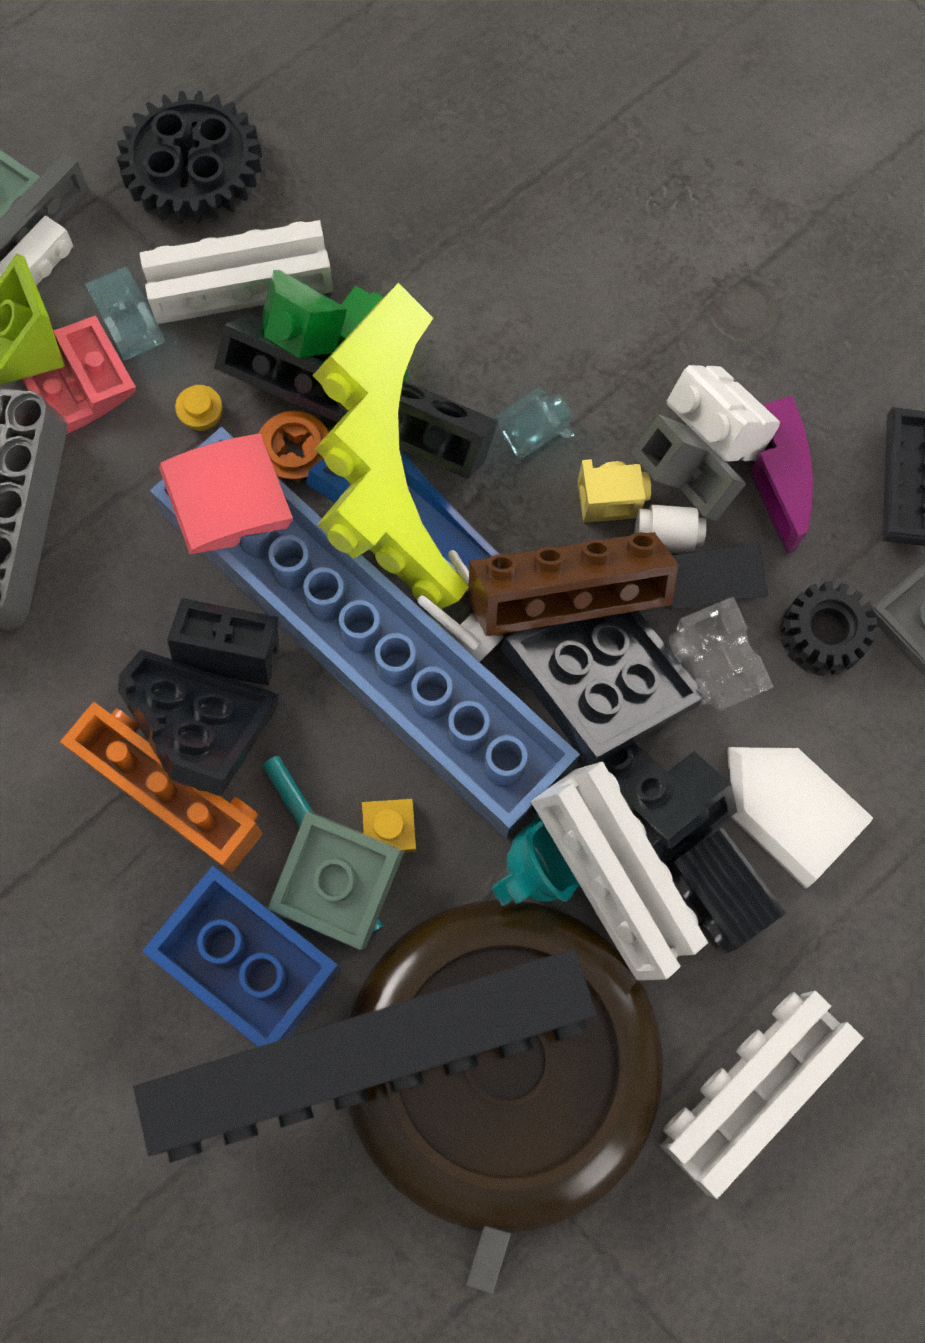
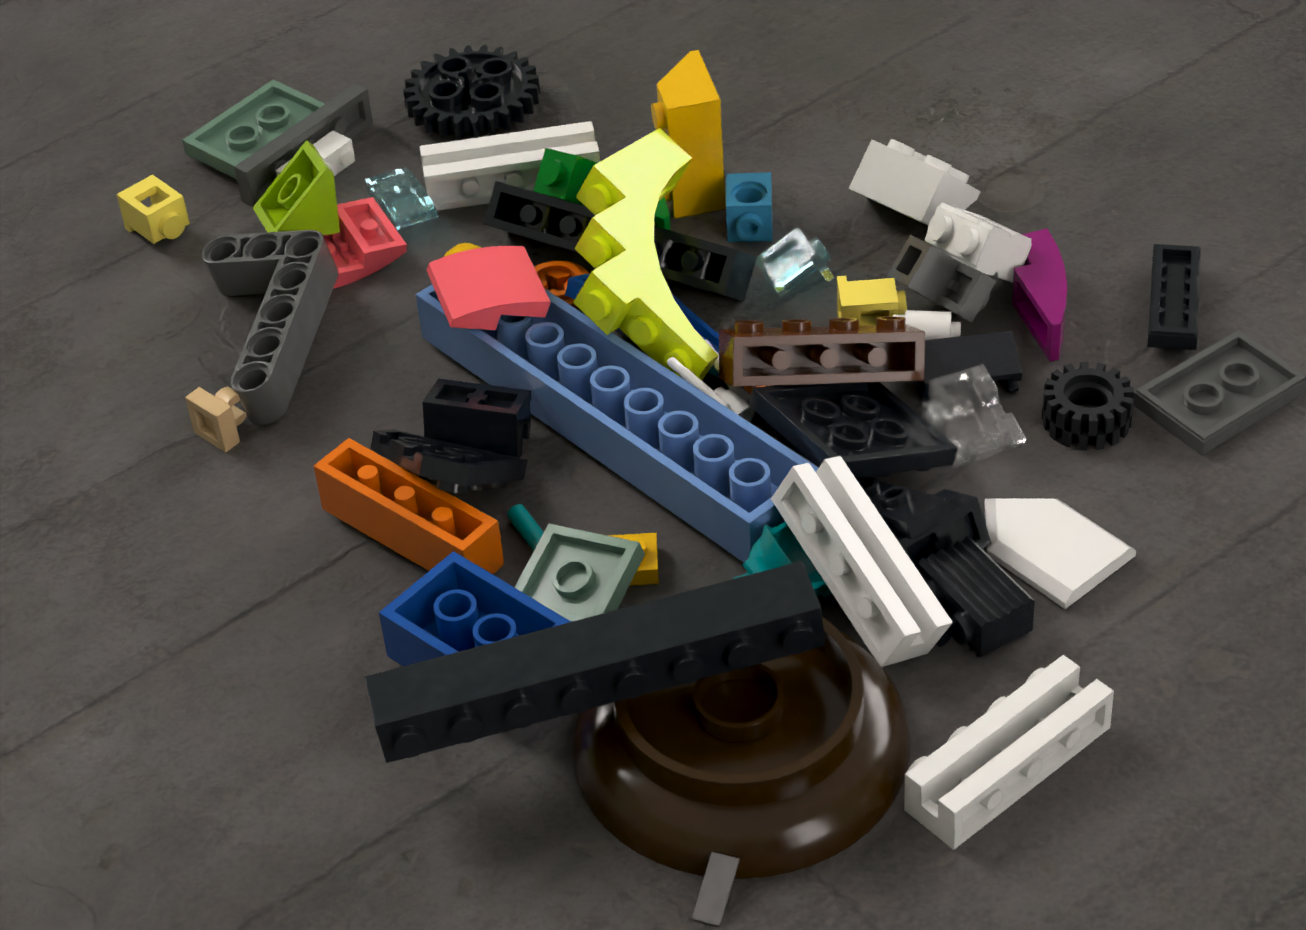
camera: 10 degrees right, 30 degrees down
none -> yellow slope [651,50,726,219]
none -> dark azure brick [726,172,773,242]
none -> white slope [849,139,981,225]

